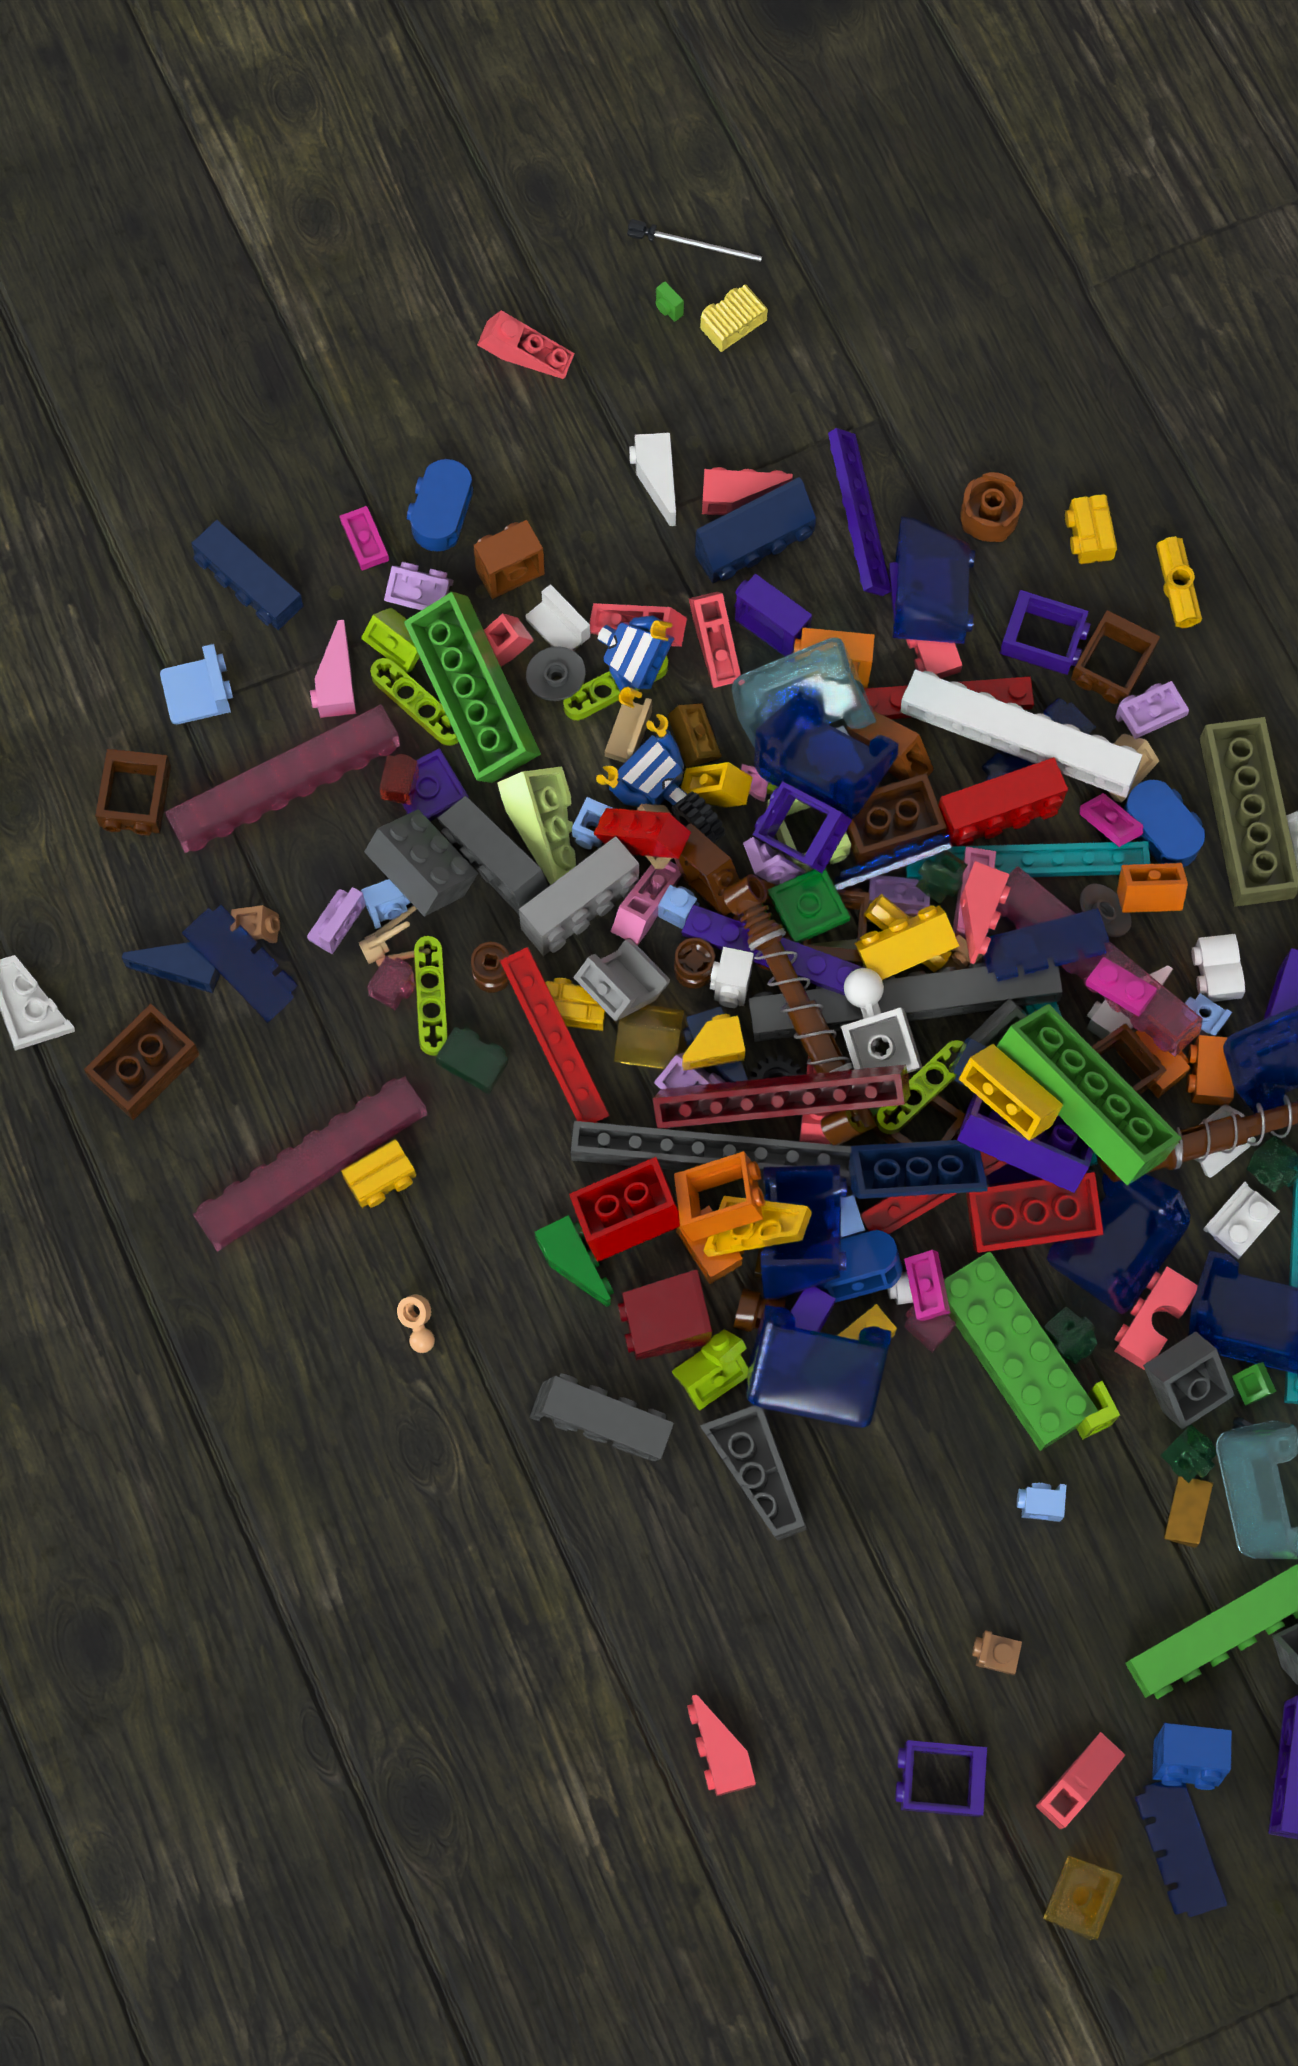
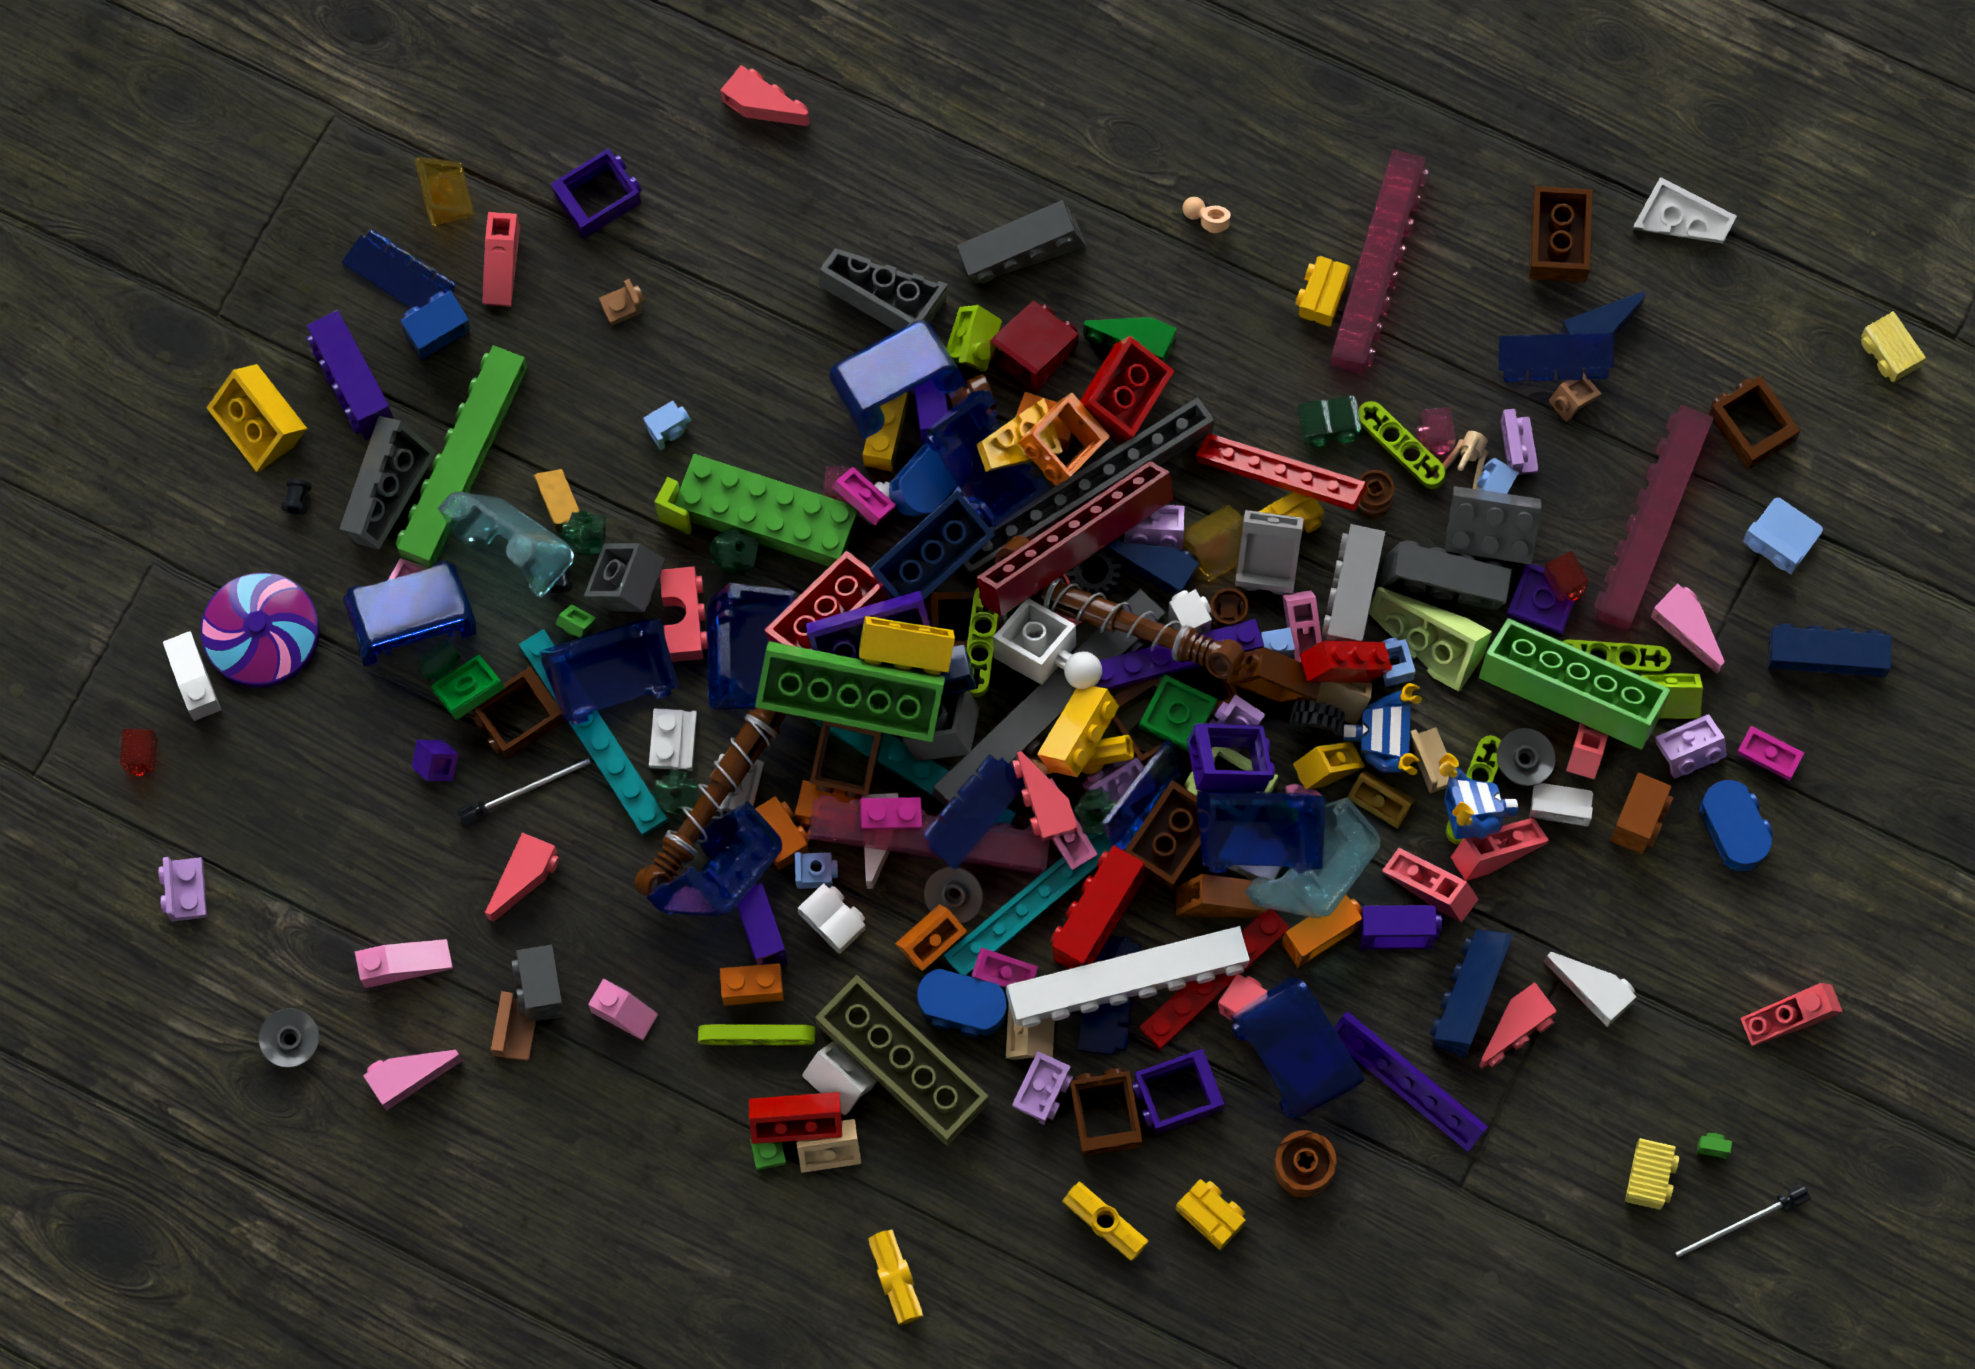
camera: 145 degrees right, 0 degrees up
yellow slope [682,1014,745,1071] -> none

